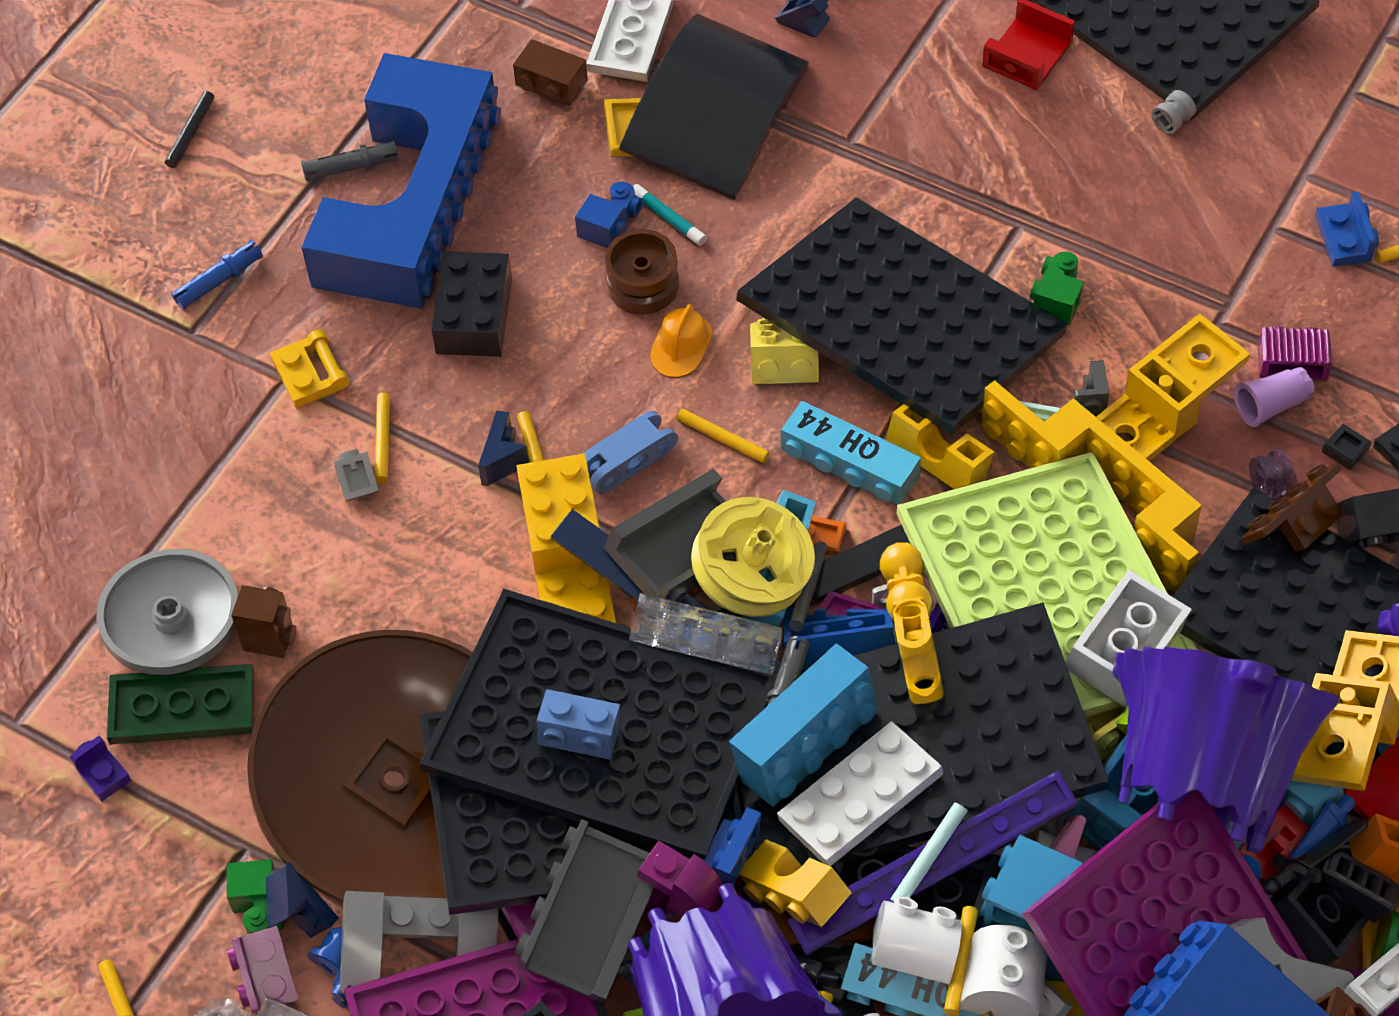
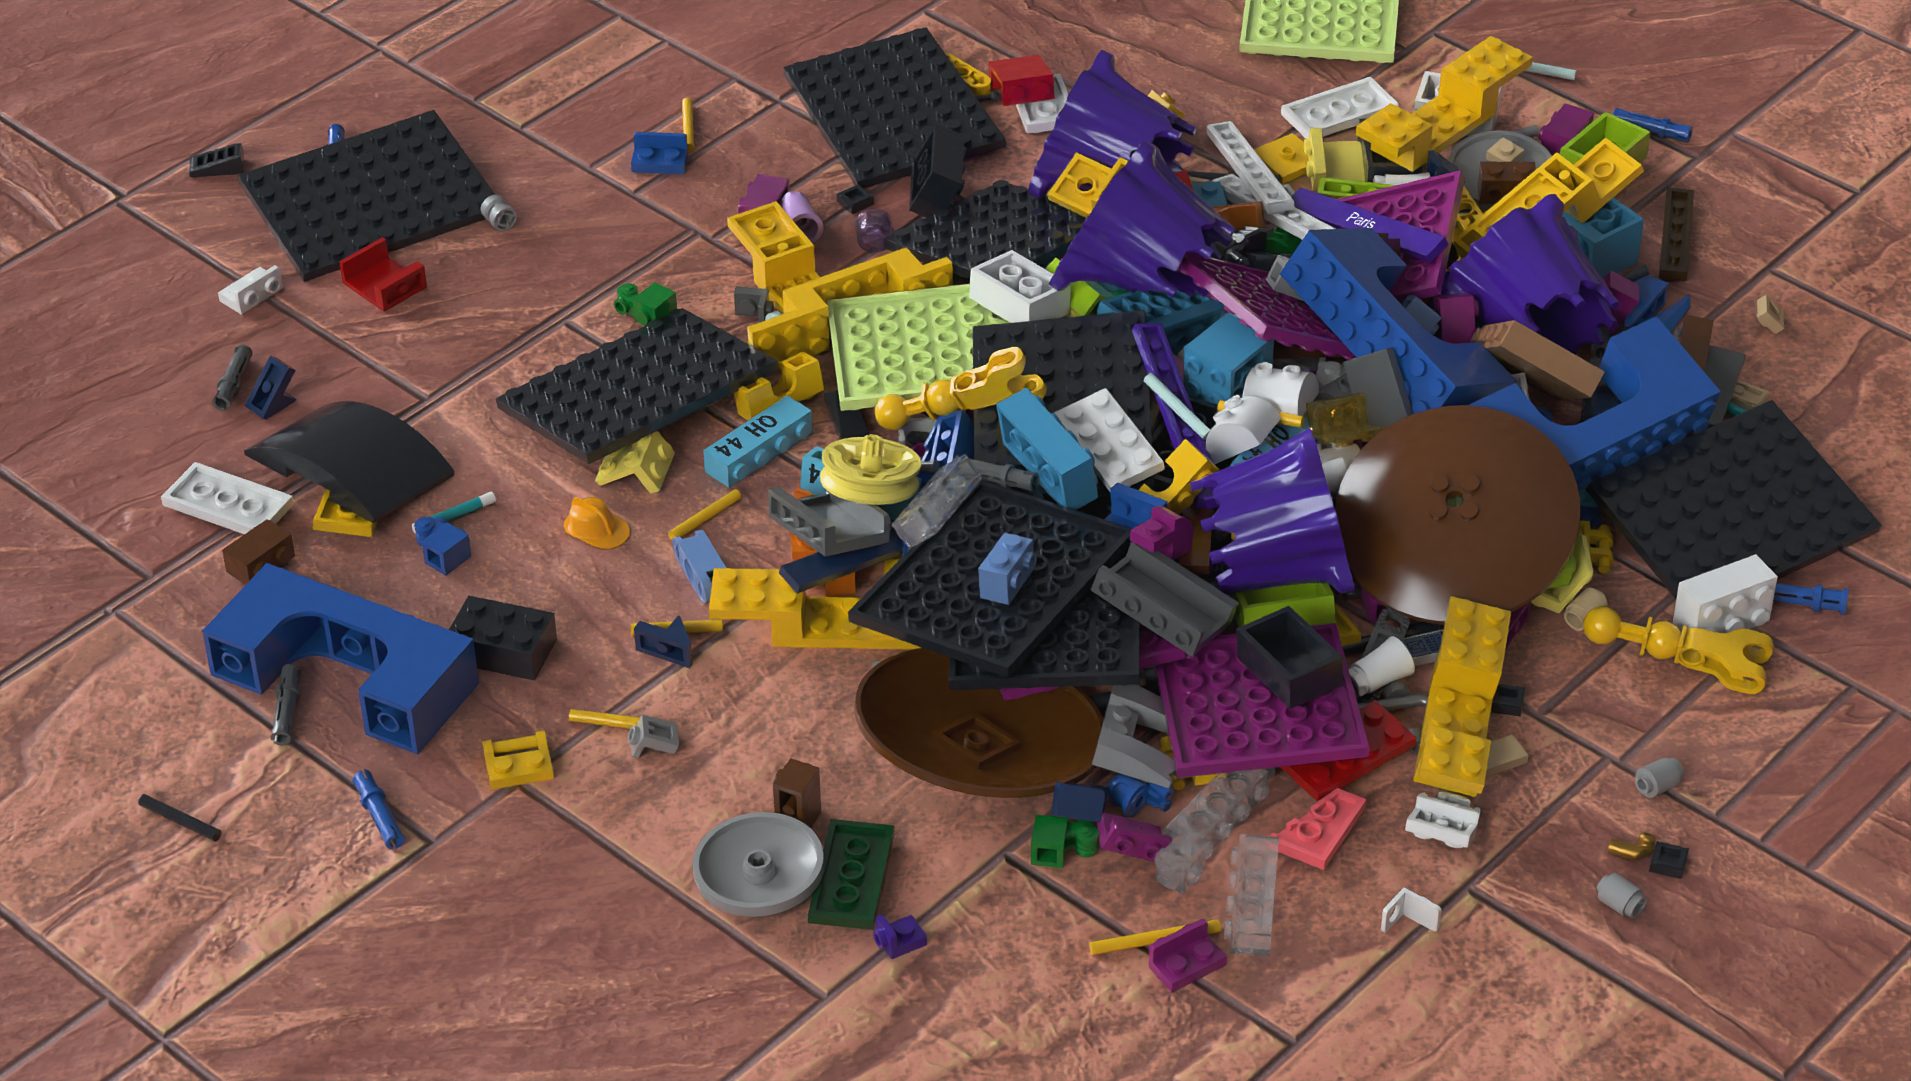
camera: 80 degrees left, 15 degrees down
reddish brown wheel [605,229,679,315] -> none
reddish brown bracket [1240,463,1343,552] -> none

